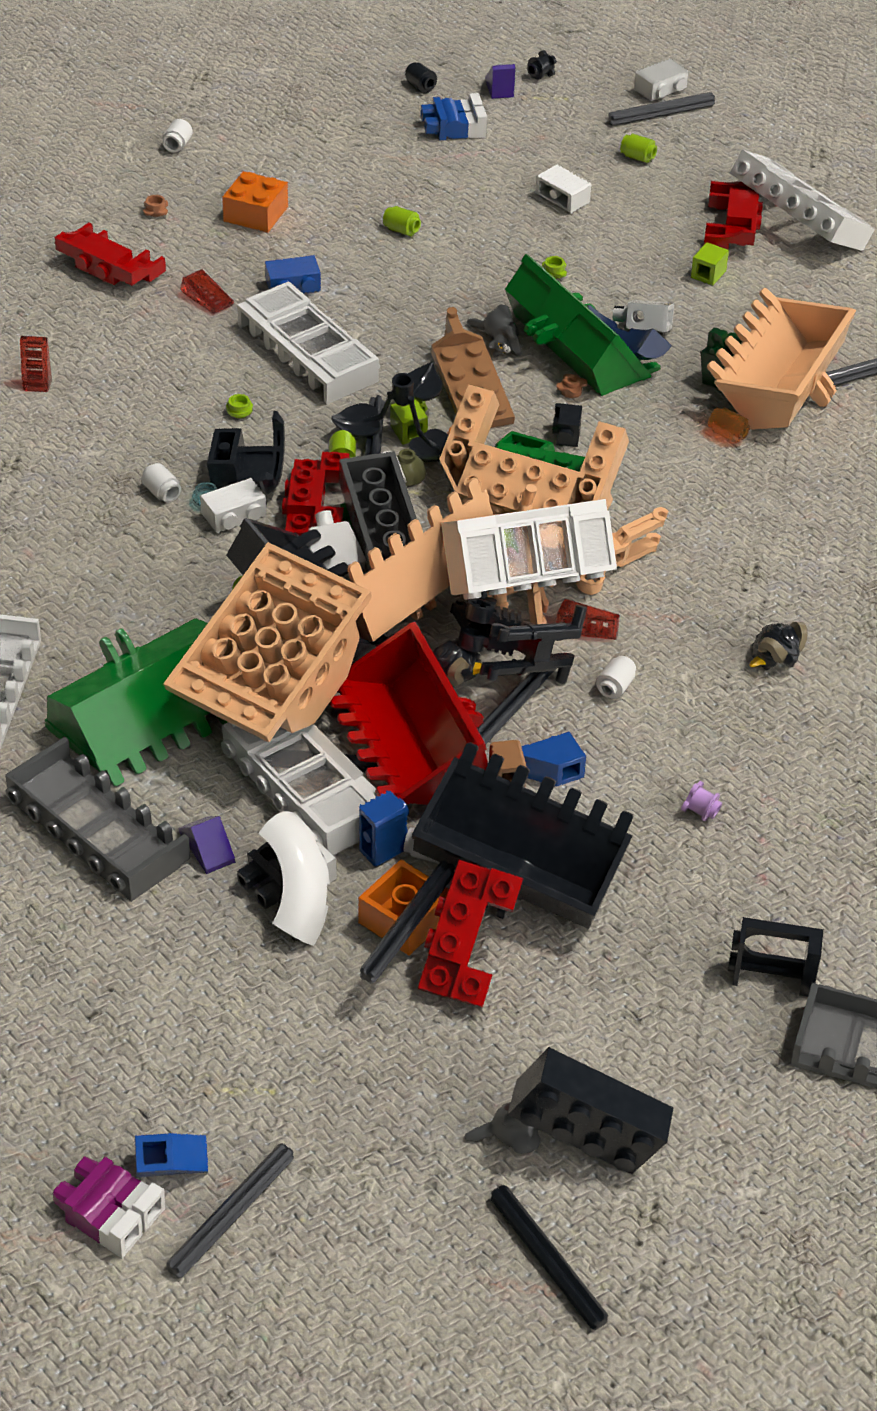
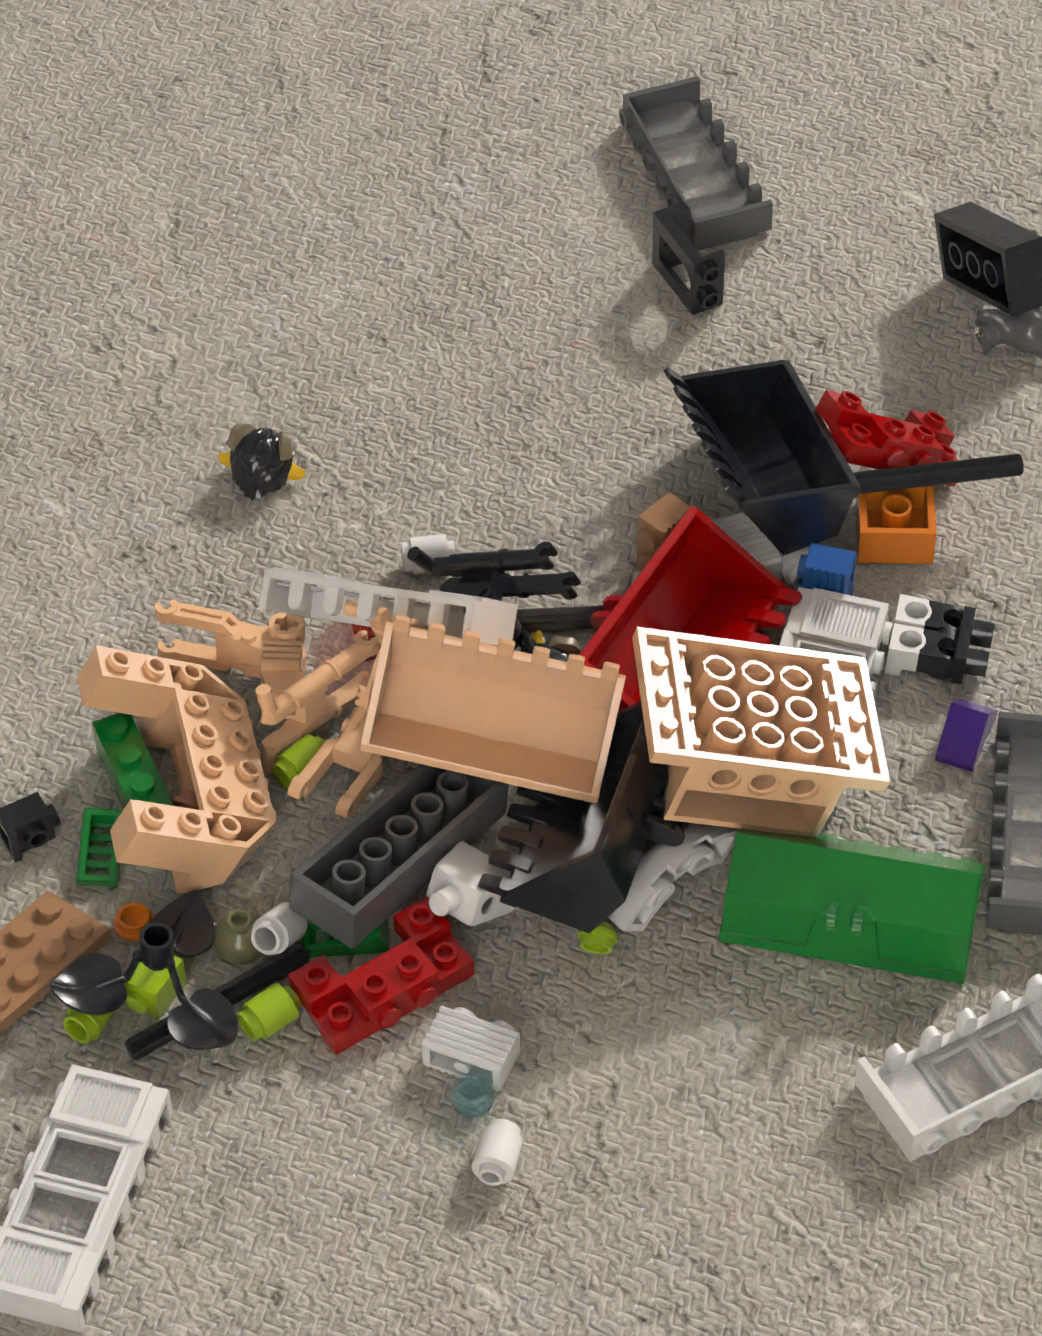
camera: 125 degrees left, 5 degrees up
black piece [207,411,285,495] -> none
lime plate [226,394,253,418] -> none
white brick [258,811,330,946] -> none
blue slope [522,732,586,787] -> none
lavender brick [681,781,722,821] -> none

